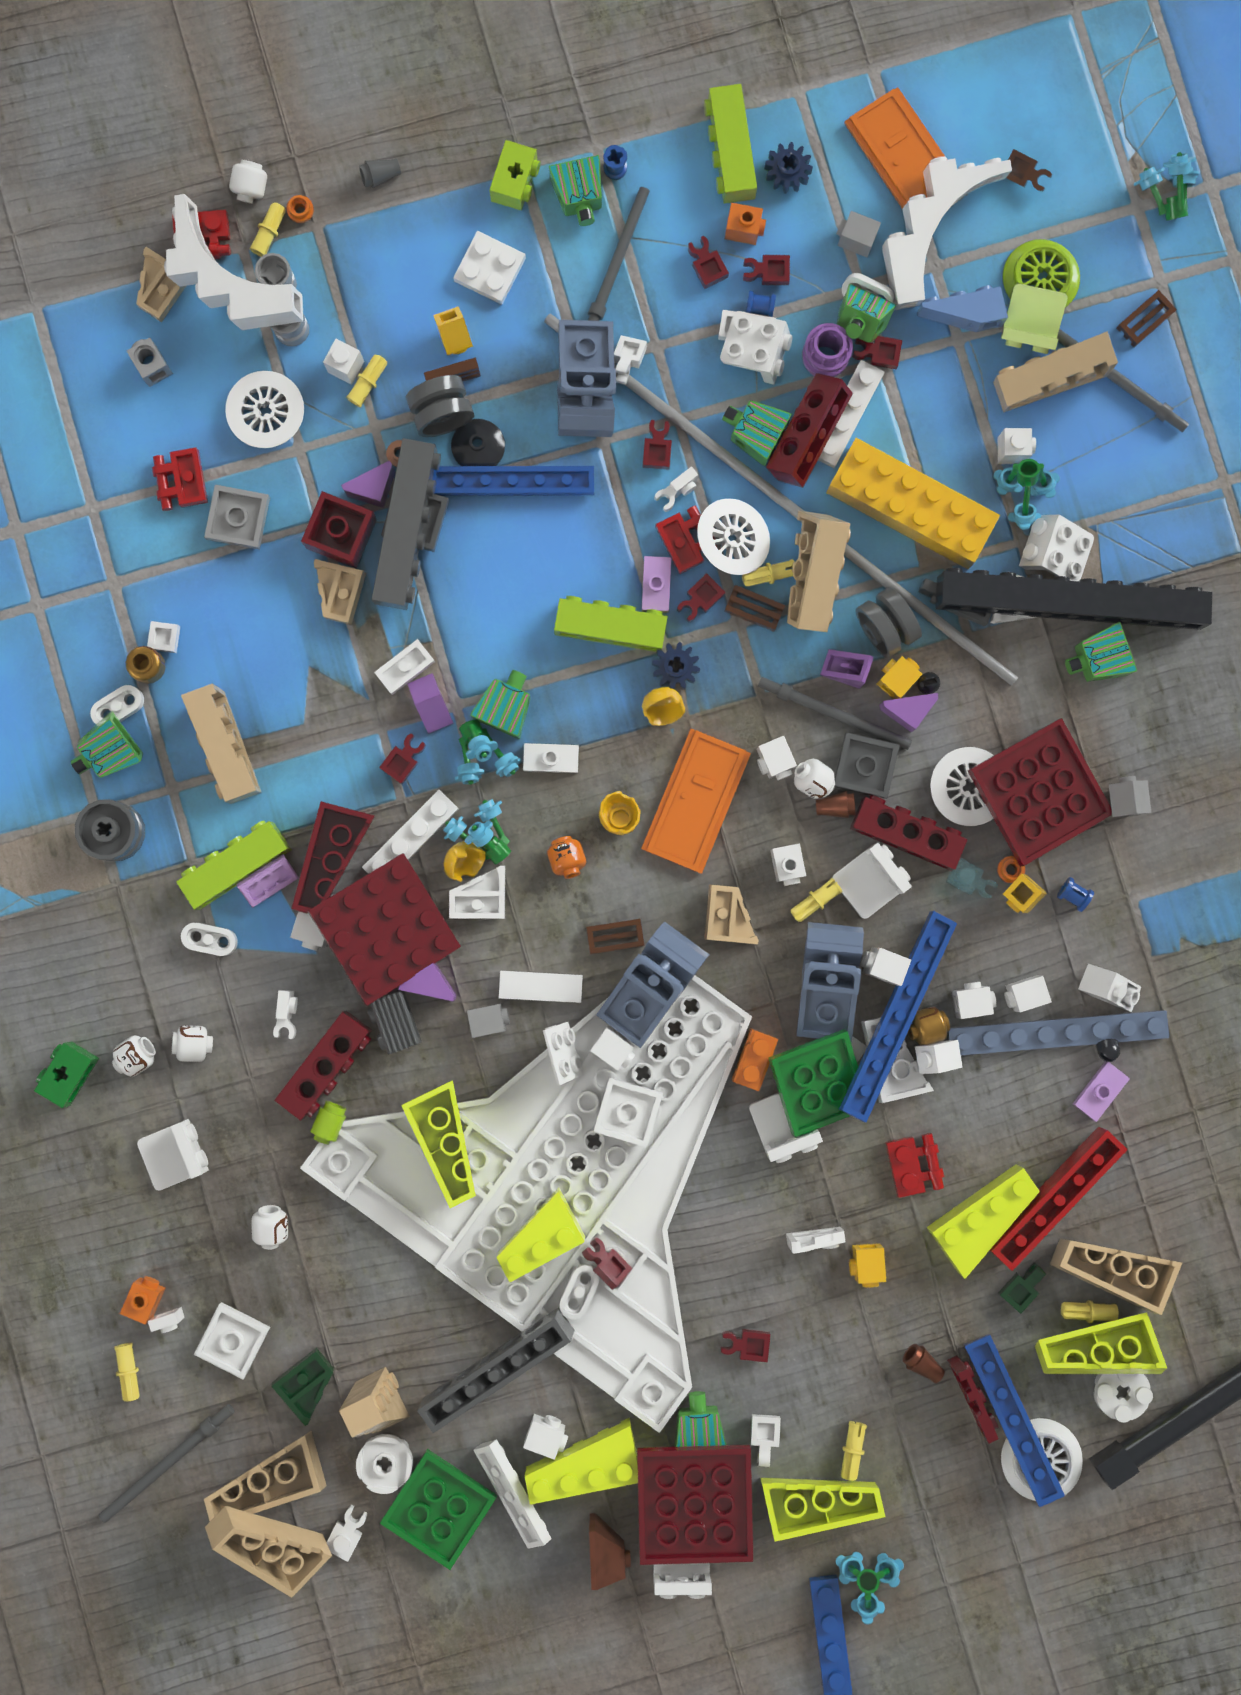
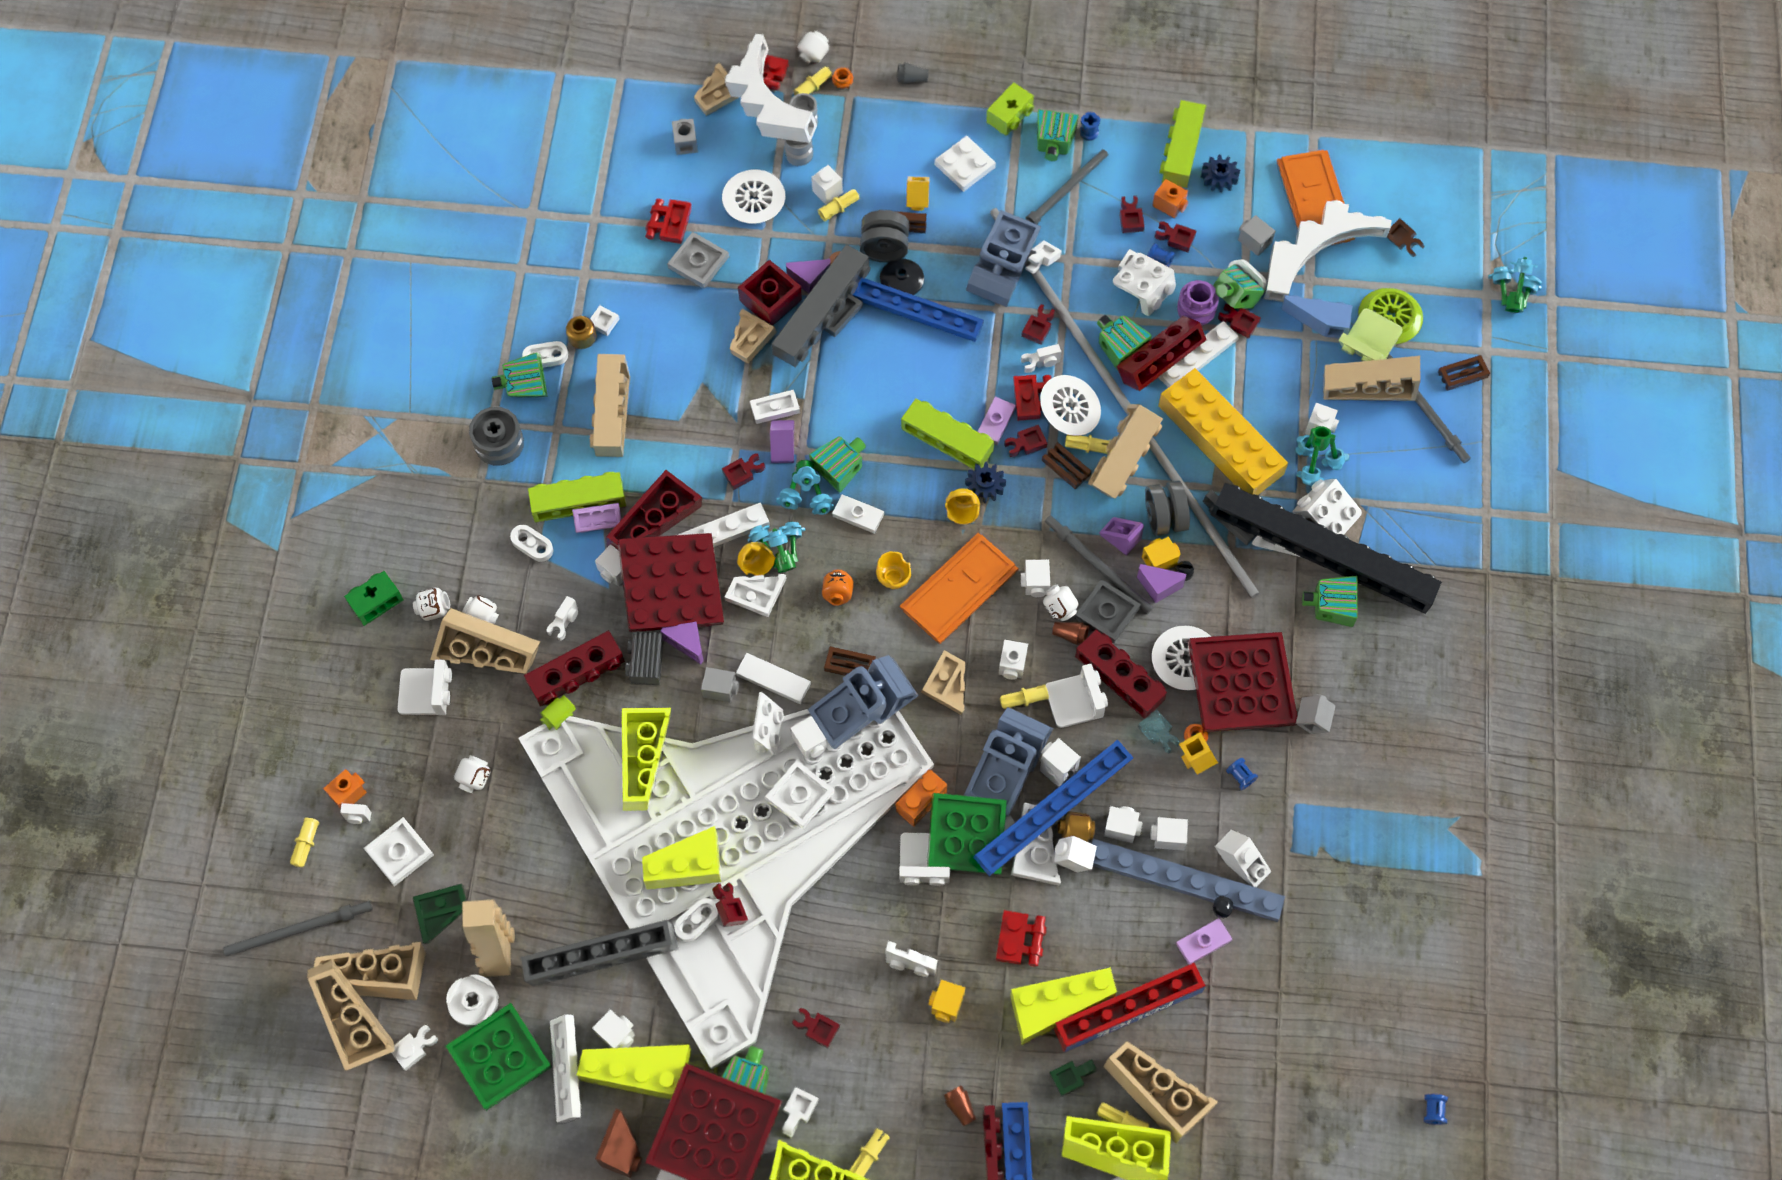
camera: 30 degrees right, 20 degrees down
none -> tan wedge [430,608,540,674]

